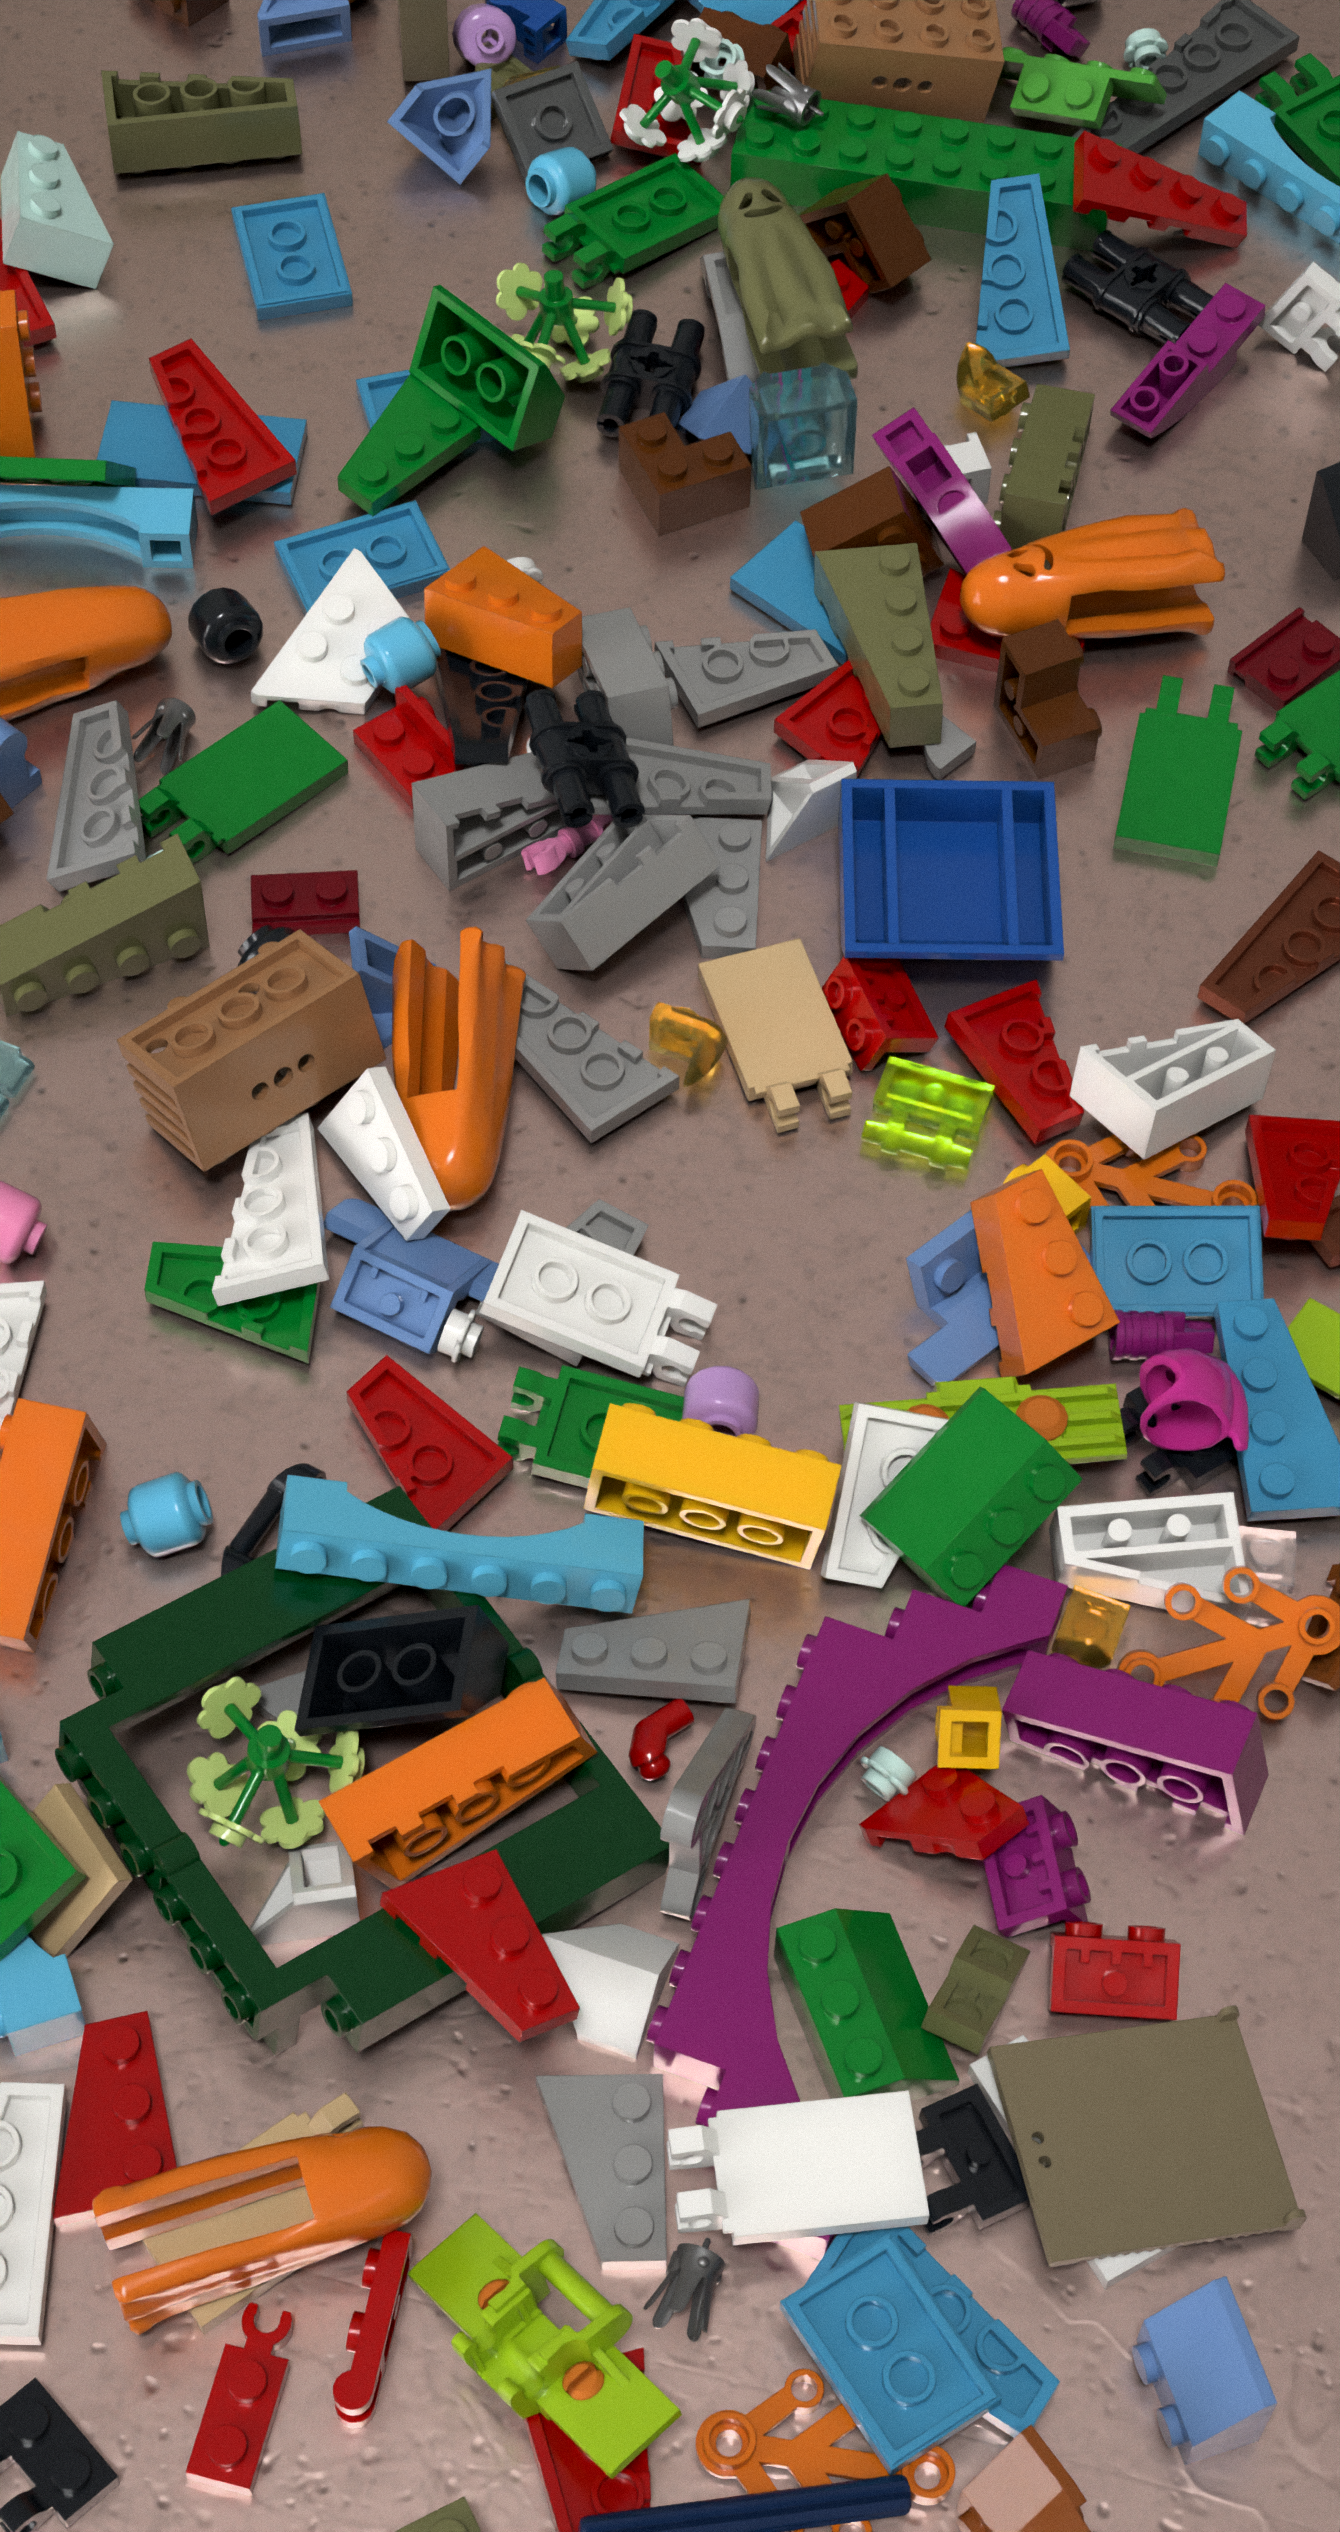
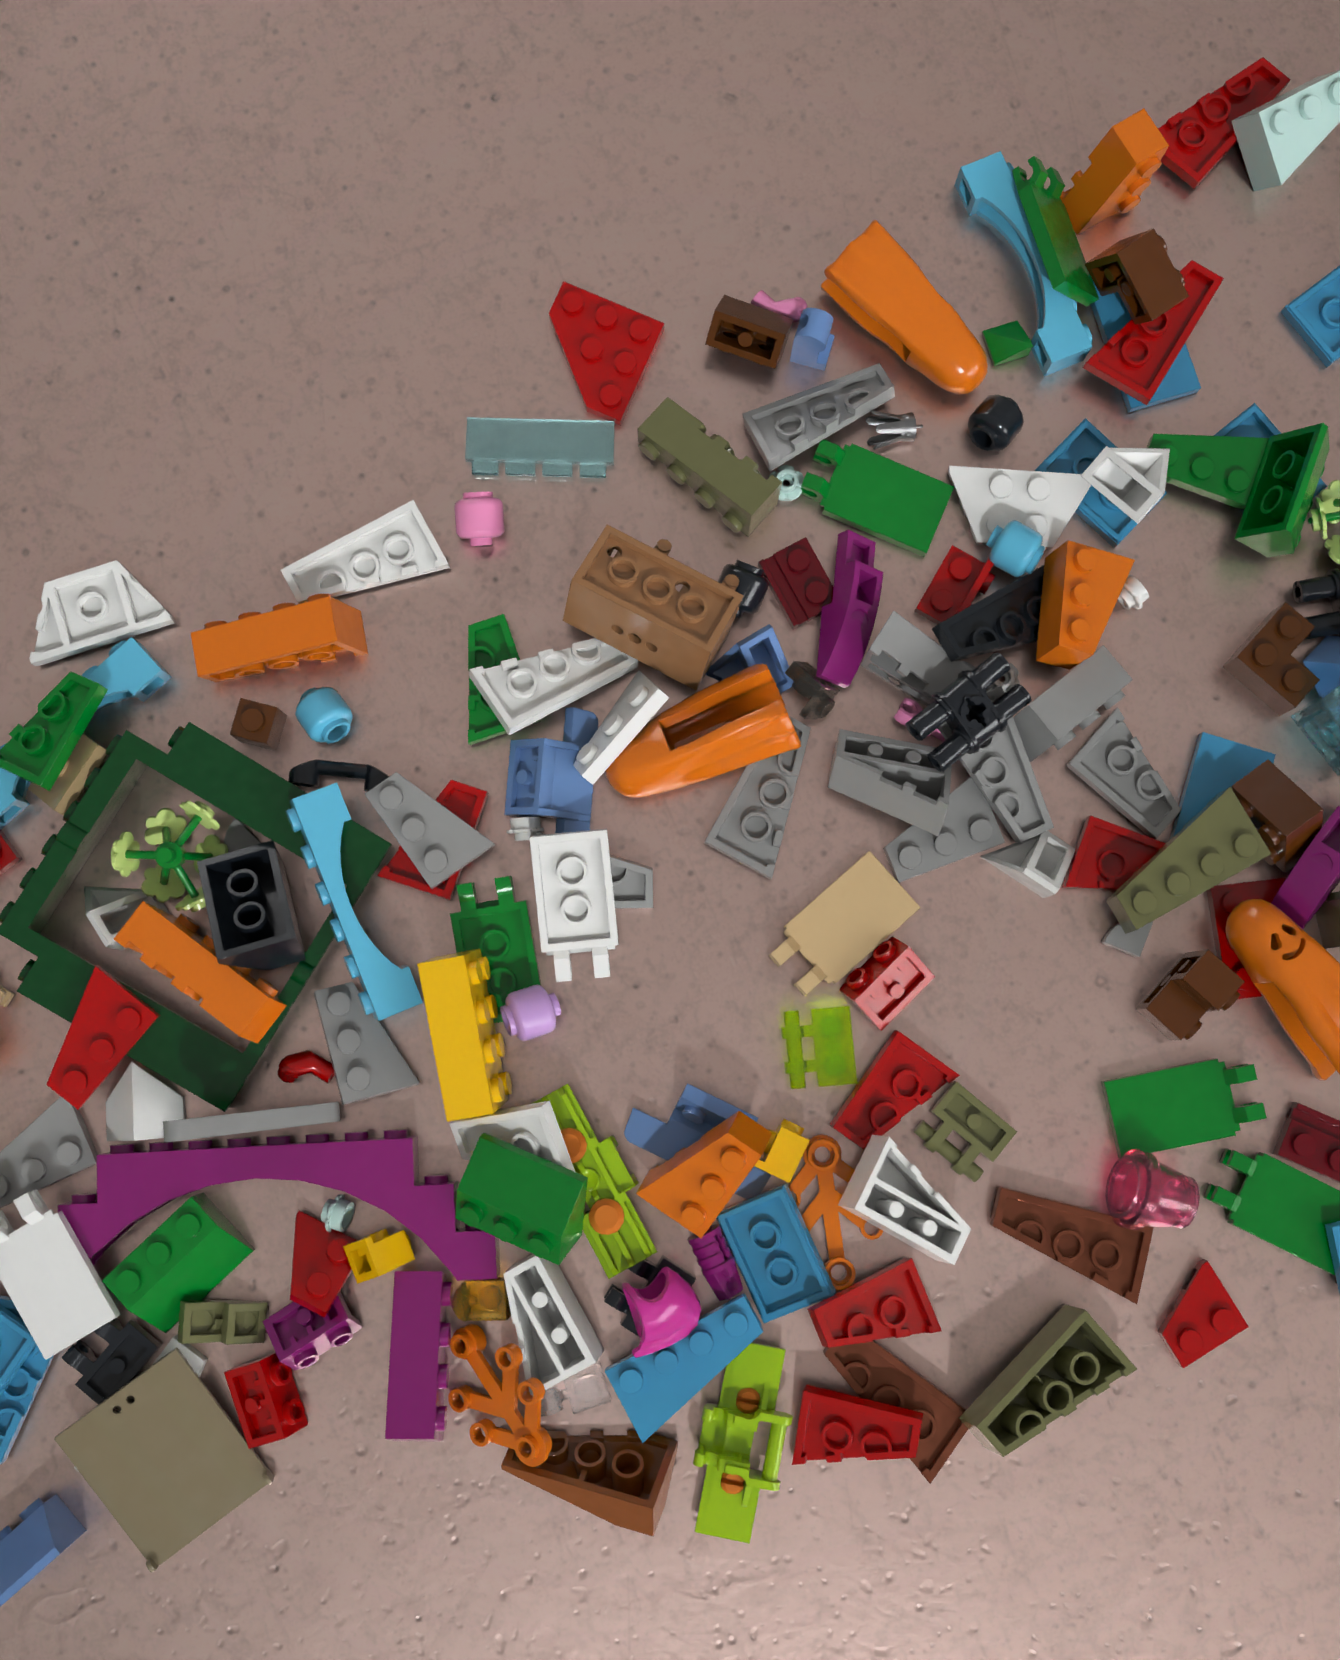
camera: 65 degrees right, 25 degrees up
clear yellow plate [649,1002,728,1087] -> none
blue slope [838,779,1064,961] -> none
none -> reddish brown brick [230,698,287,751]
none -> light grey wing [365,772,495,889]
none -> clear smoke bracket [785,661,840,720]
none -> magenta slope [816,530,883,688]
none -> olive plate [914,1081,1017,1182]
none -> green slope [982,320,1033,366]
none -> white slope [1081,446,1170,524]
none -> reddish brown brick [1085,228,1189,325]
none -> clear pink piece [1105,1149,1200,1230]

